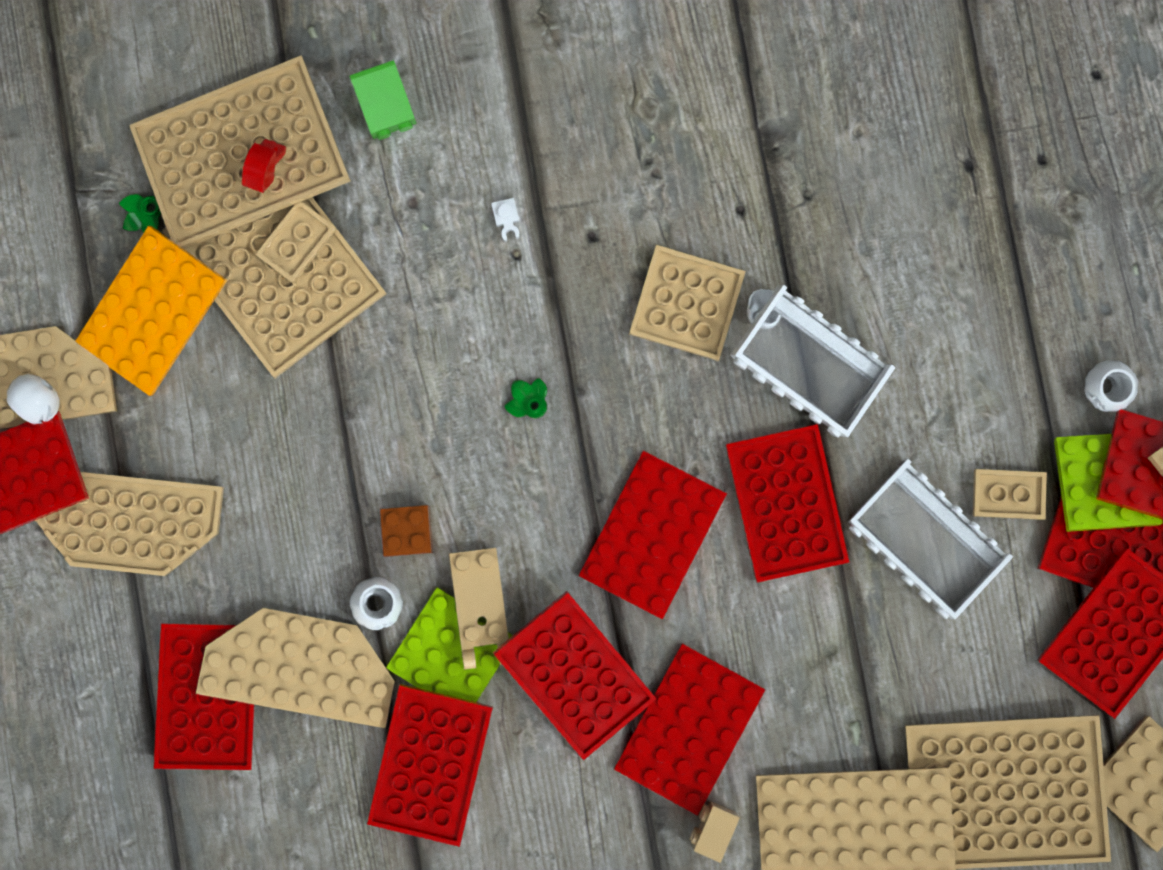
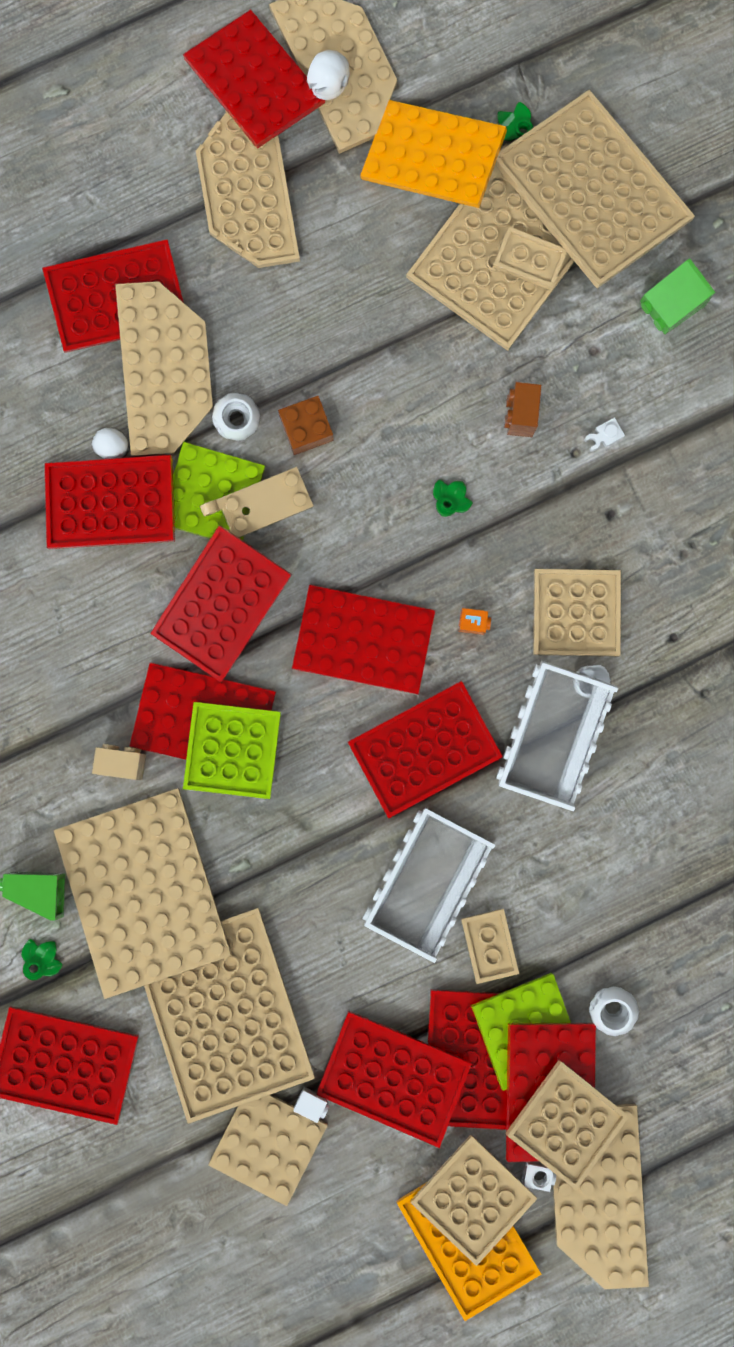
camera: 65 degrees right, 0 degrees up
red brick [242,139,286,193] -> none
none -> white hair [92,428,129,459]
none -> lime plate [183,702,281,799]
none -> white brick [293,1087,329,1123]
none -> orange brick [458,608,491,635]
none -> dark orange brick [504,382,542,438]

